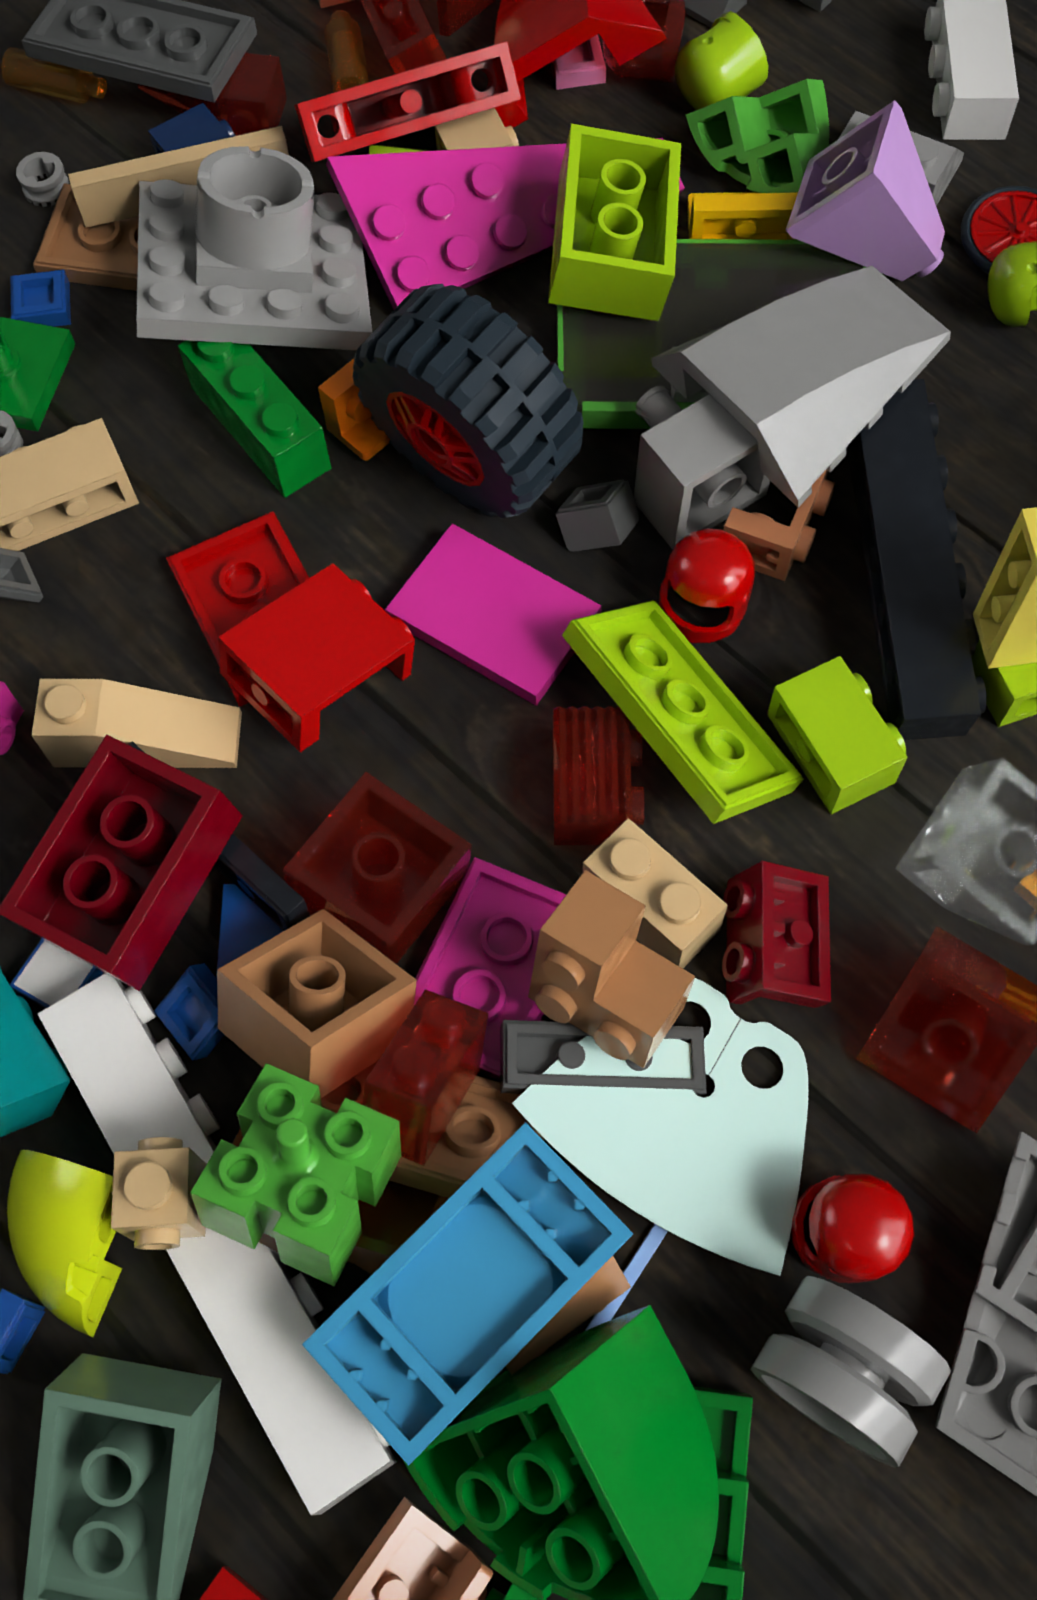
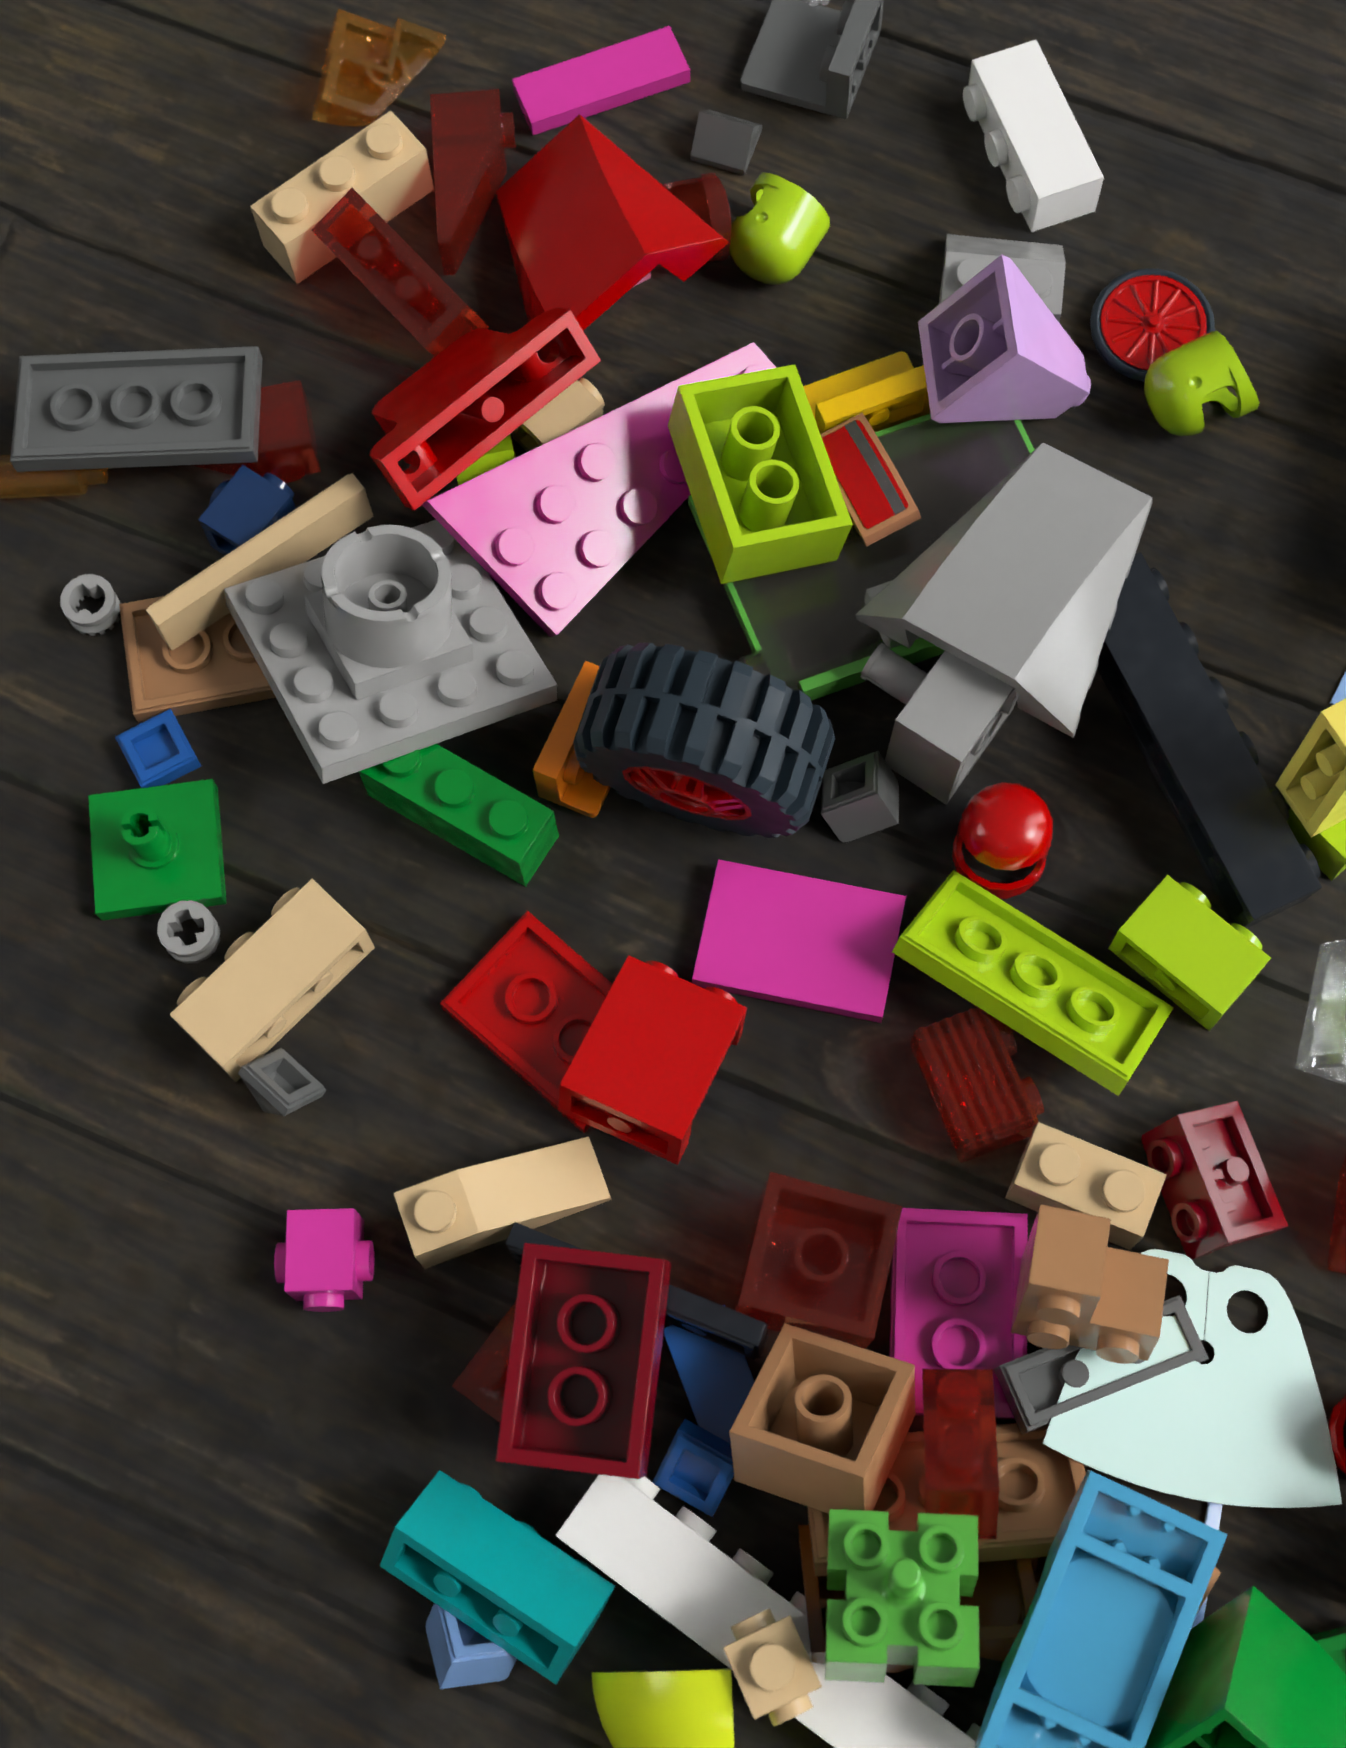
camera: 20 degrees left, 5 degrees up
white tile [10,939,103,1009] -> none
clear orange cylinder [324,10,369,93] -> none
bright green brick [686,79,829,193] -> none
nougat bracket [723,470,836,581] -> none
none -> slope [820,413,921,547]

